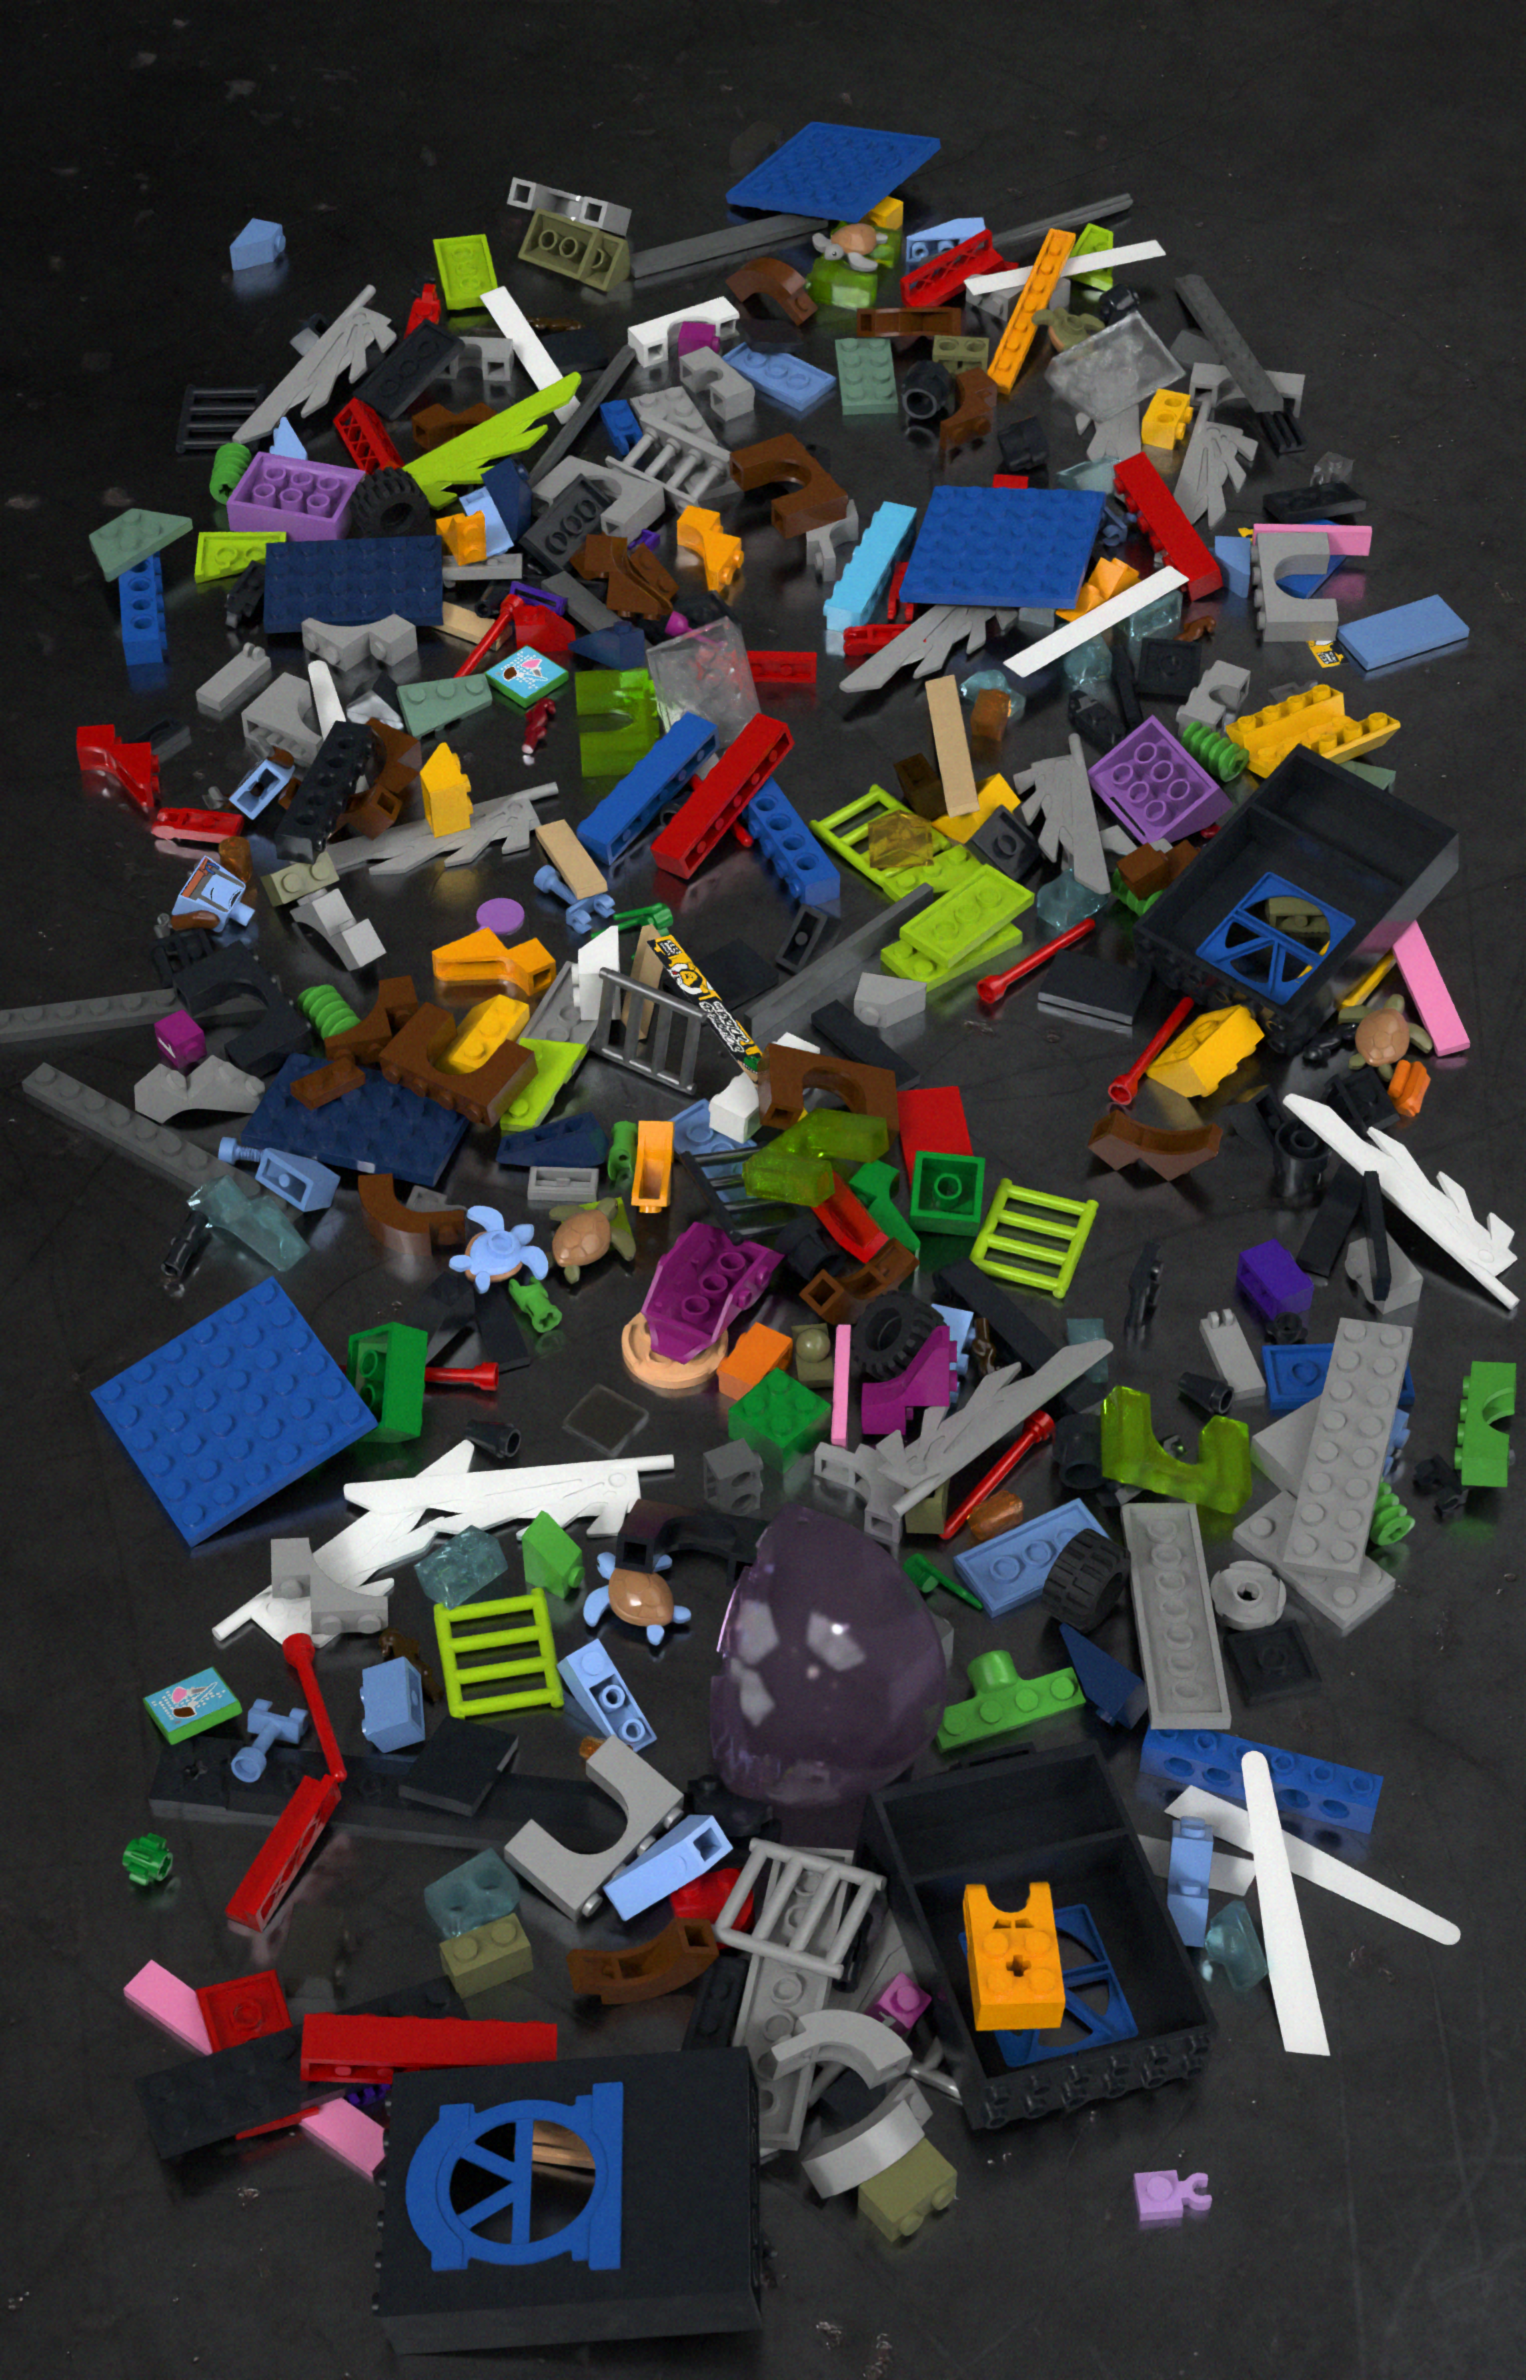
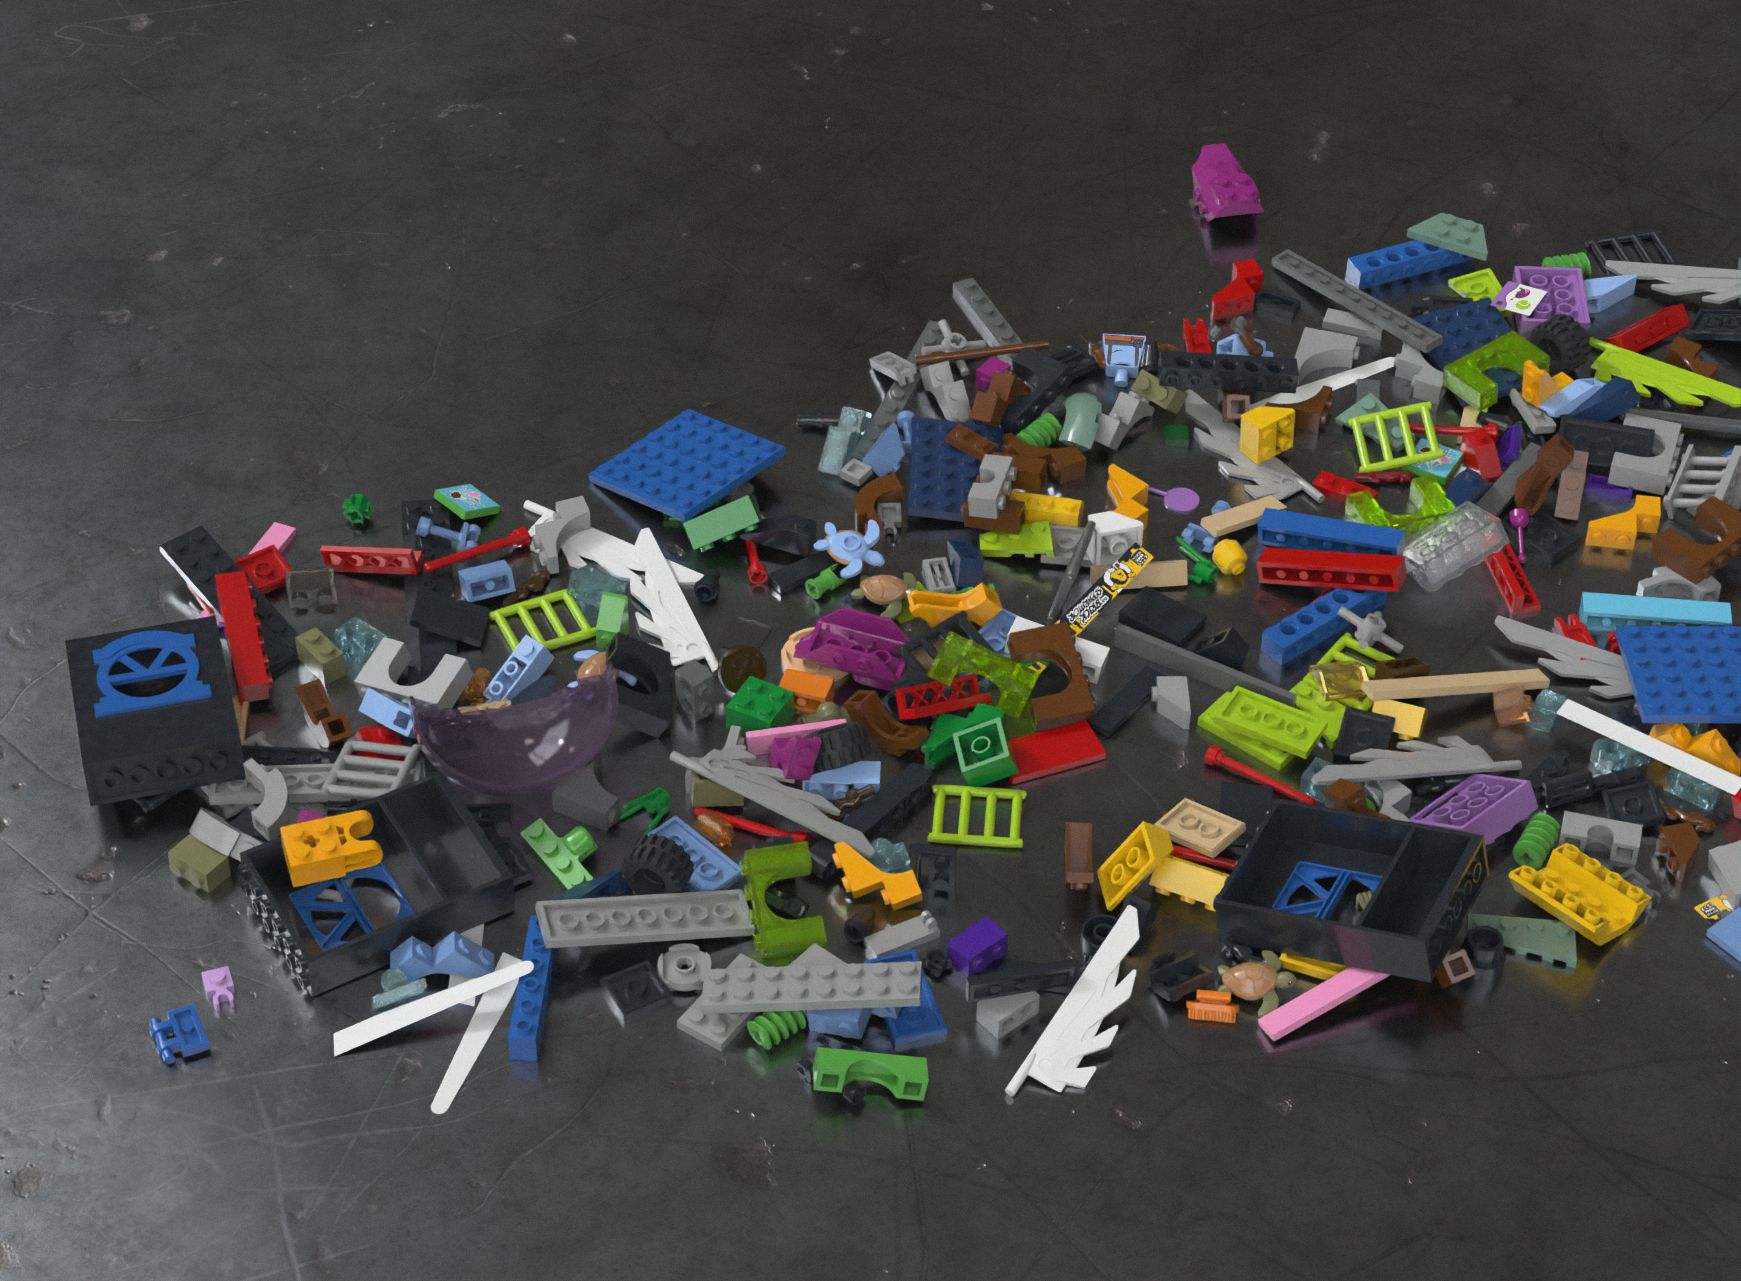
camera: 75 degrees right, 5 degrees down
none -> blue plate [149,1004,210,1064]
none -> tan wheel [455,698,512,718]
none -> dark brown tile [718,644,767,693]
none -> light orange arch [832,842,923,911]
none -> light grey plate [840,458,873,486]
none -> light grey hinge [869,351,917,387]
none -> reddish brown bar [914,340,1049,366]
none -> light grey bar [921,319,986,377]
none -> light grey arch [968,454,1017,519]
none -> reddish brown arch [969,370,1031,428]
none -> sand green brick [1059,392,1102,452]
none -> yellow slope [1097,821,1174,911]
none -> black cone [1140,341,1160,375]
none -> tan tile [1154,798,1246,859]
none -> dark green tile [1164,425,1189,447]
none -> yellow head [1212,539,1248,575]
none -> dark grey plate [1272,249,1443,353]
none -> red hinge [1312,470,1378,508]
none -> light grey bar [1337,606,1404,654]
none -> lime bar [1347,401,1445,473]
none -> clear neon green arch [1443,330,1550,412]
none -> sticker [1490,281,1547,316]
none -> reddish brown slope [1656,822,1701,882]

